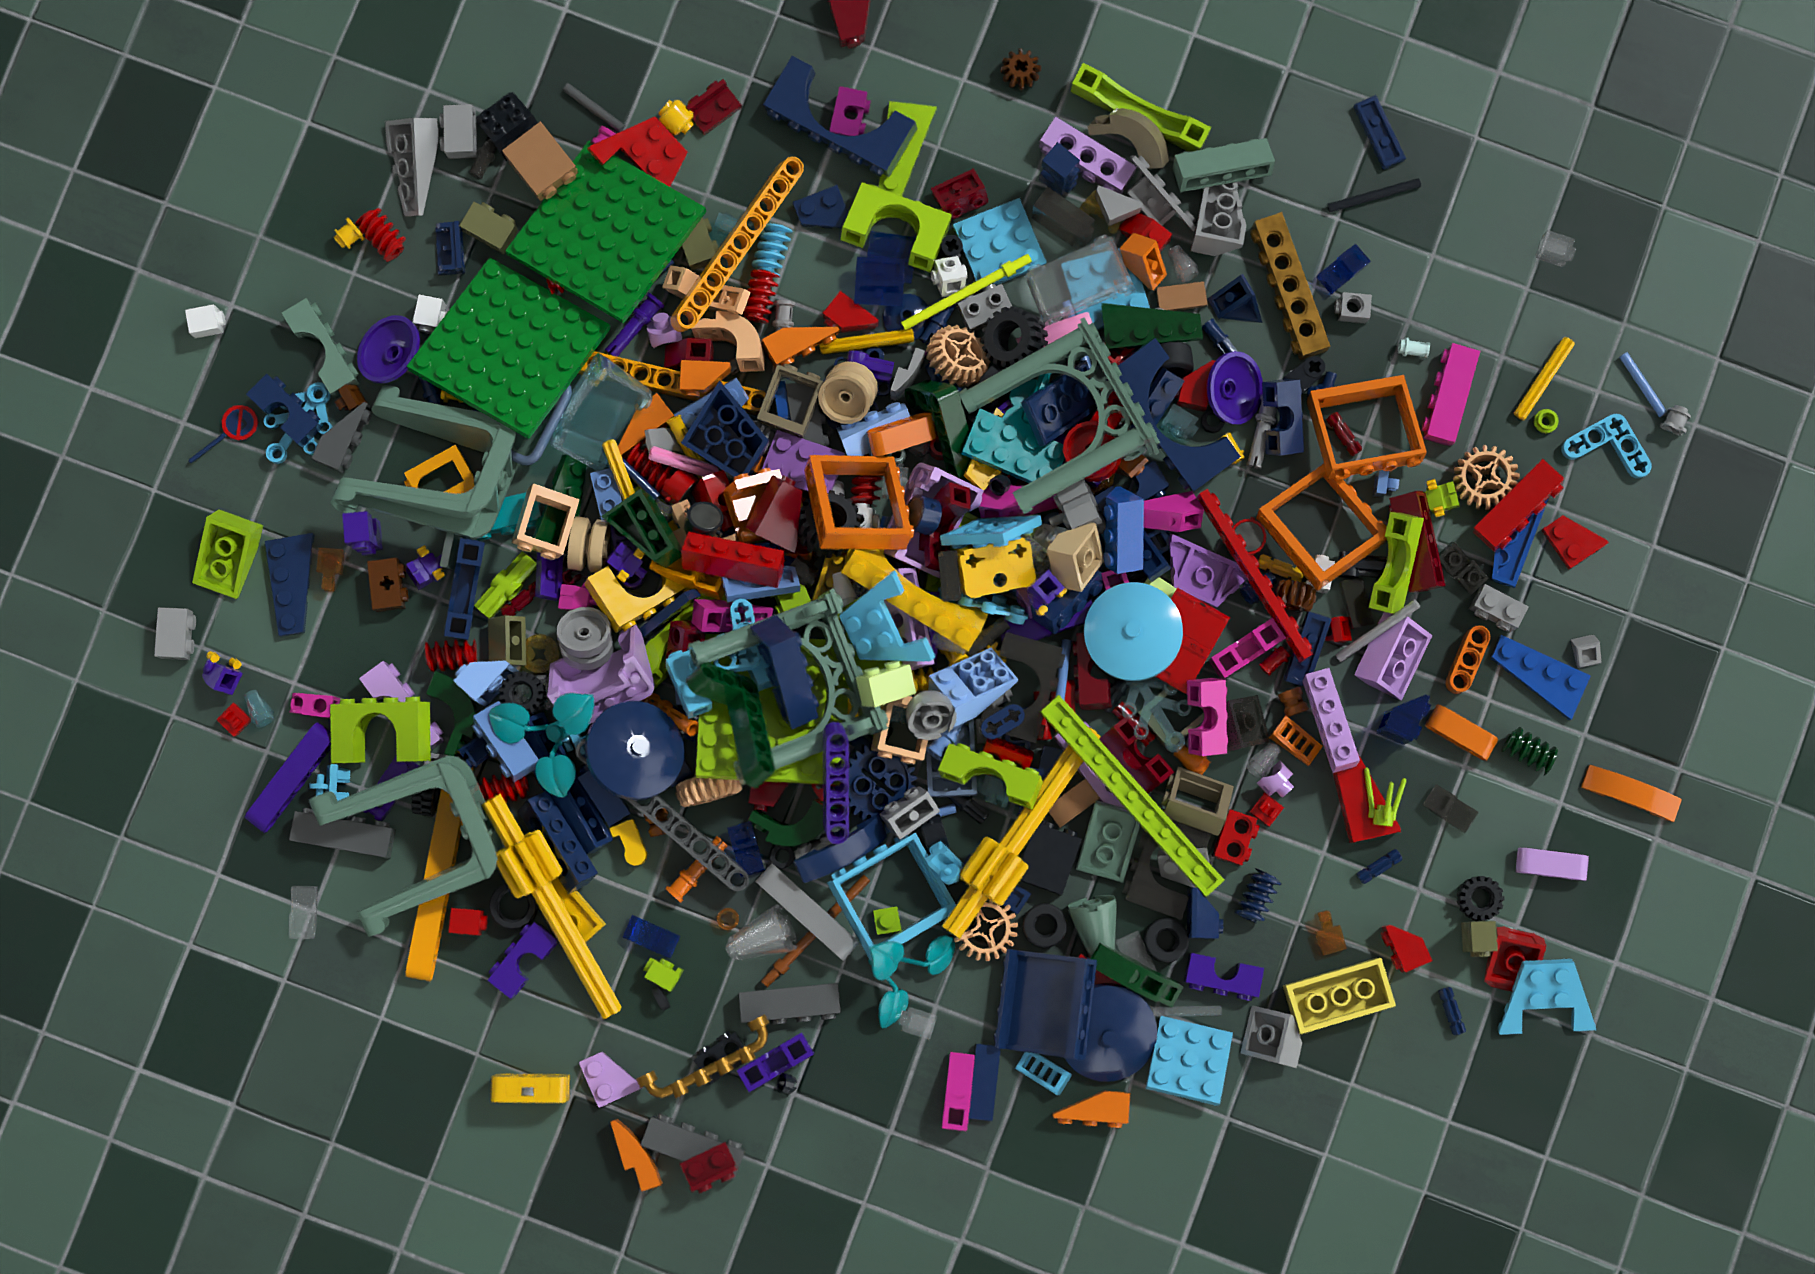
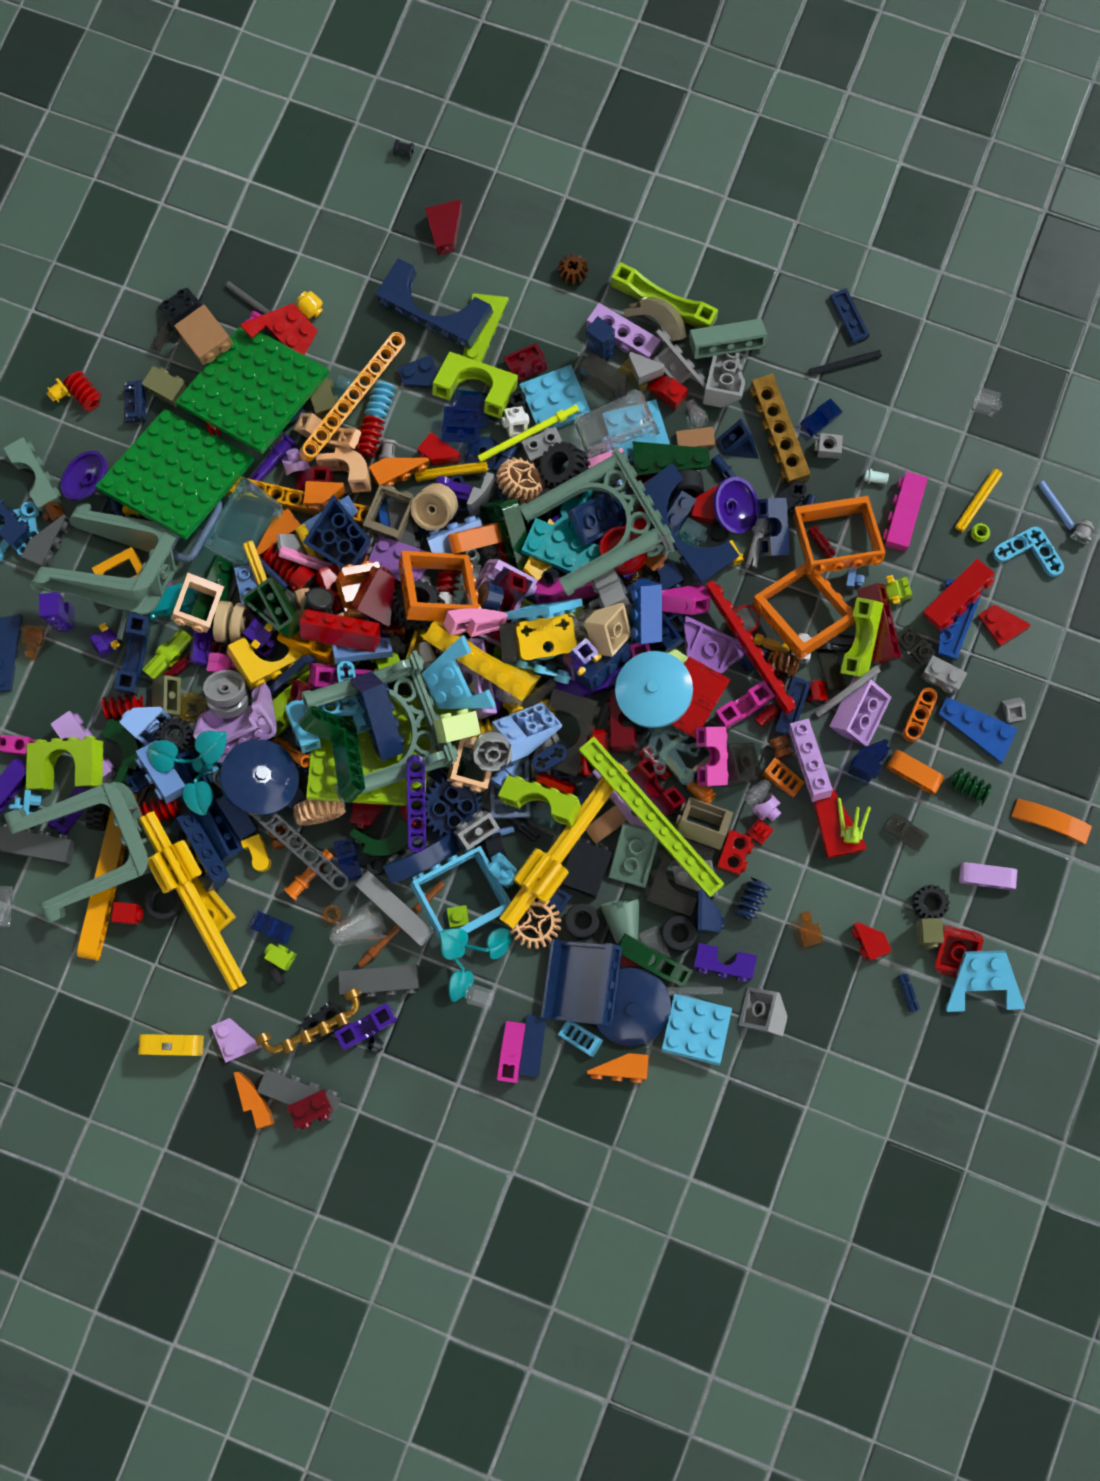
camera: 10 degrees right, 5 degrees down
reddish brown brick [367,558,409,612] -> none
light grey wedge [385,118,439,216] -> none
white brick [413,295,447,334] -> none
light grey brick [440,104,477,159] -> none
dark purple arch [487,922,559,999] -> none
dark red bracket [686,79,742,136] -> none
magenta brick [830,86,871,136] -> none
medium blue bar [1055,639,1072,701] -> none
orange slope [1120,233,1167,290] -> none
light yellow brick [1282,958,1396,1034] -> none
dark blue axle [1357,849,1402,884] -> none
light nougat gear [1453,445,1520,511] -> none
none -> bright pink slope [443,608,508,637]

